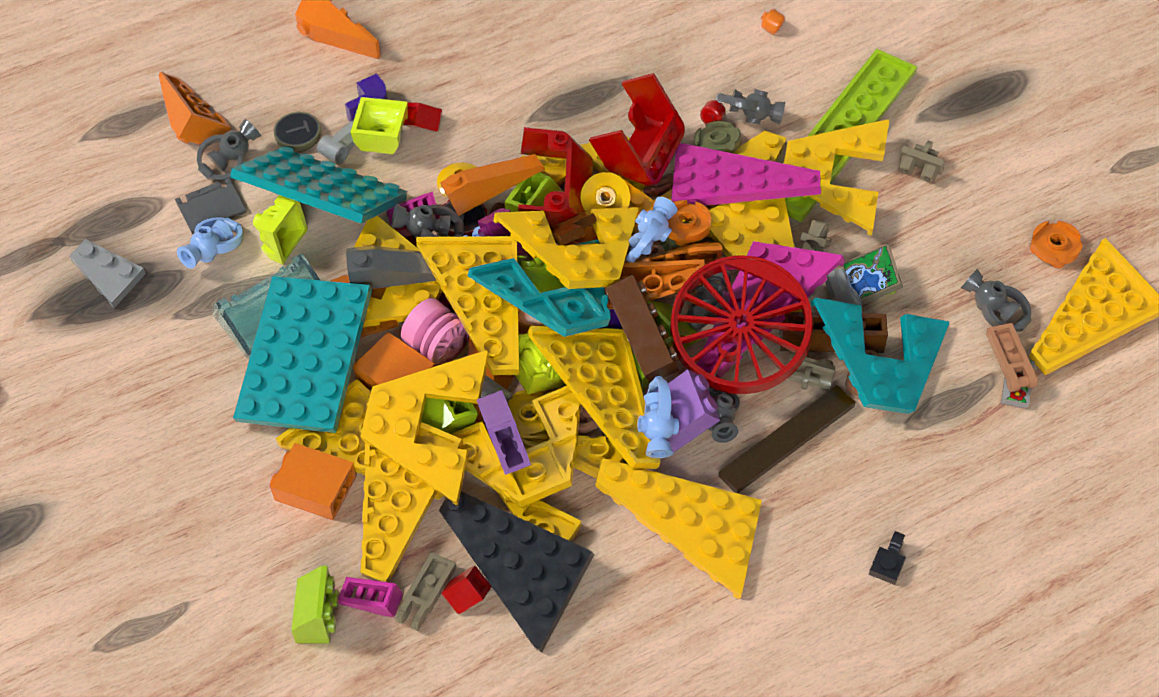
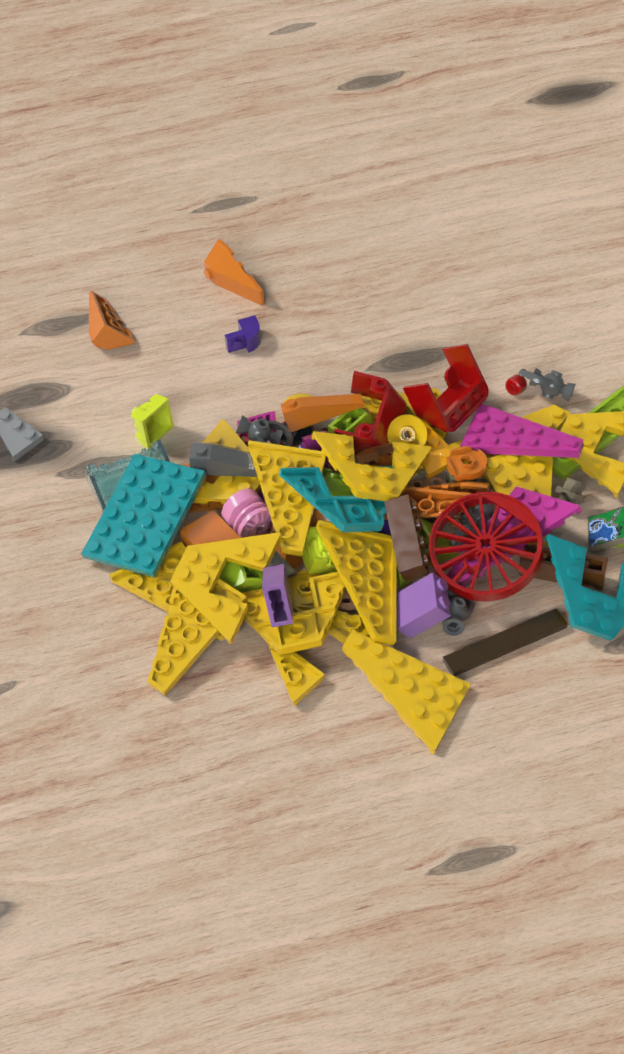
camera: 15 degrees right, 5 degrees down
dark grey piece [175,178,247,234] -> none
light blue piece [177,217,243,269] -> none
dark grey piece [197,119,261,181] -> none
teal plate [230,147,407,224] -> none
orange brick [270,443,357,520] -> none
black tile [274,112,321,152] -> none
lime slope [291,565,339,643] -> none
light grey piece [317,120,356,165] -> none
dark pink slope [338,577,403,617] -> none
neon yellow brick [350,97,408,154] -> none
dark tan hinge [395,552,457,631] -> none
red panel [403,102,442,132] -> none
black wing [439,491,594,653] -> none
red panel [441,565,492,614] -> none
light blue piece [626,197,678,263] -> none
light blue piece [637,376,679,458] -> none
copper piece [643,174,674,197] -> none
olive tile [694,121,742,153] -> none
orange piece [761,9,786,35] -> none
dark tan hips [787,353,836,391] -> none
light grey piece [825,268,863,306] -> none
black plate [869,531,906,585] -> none

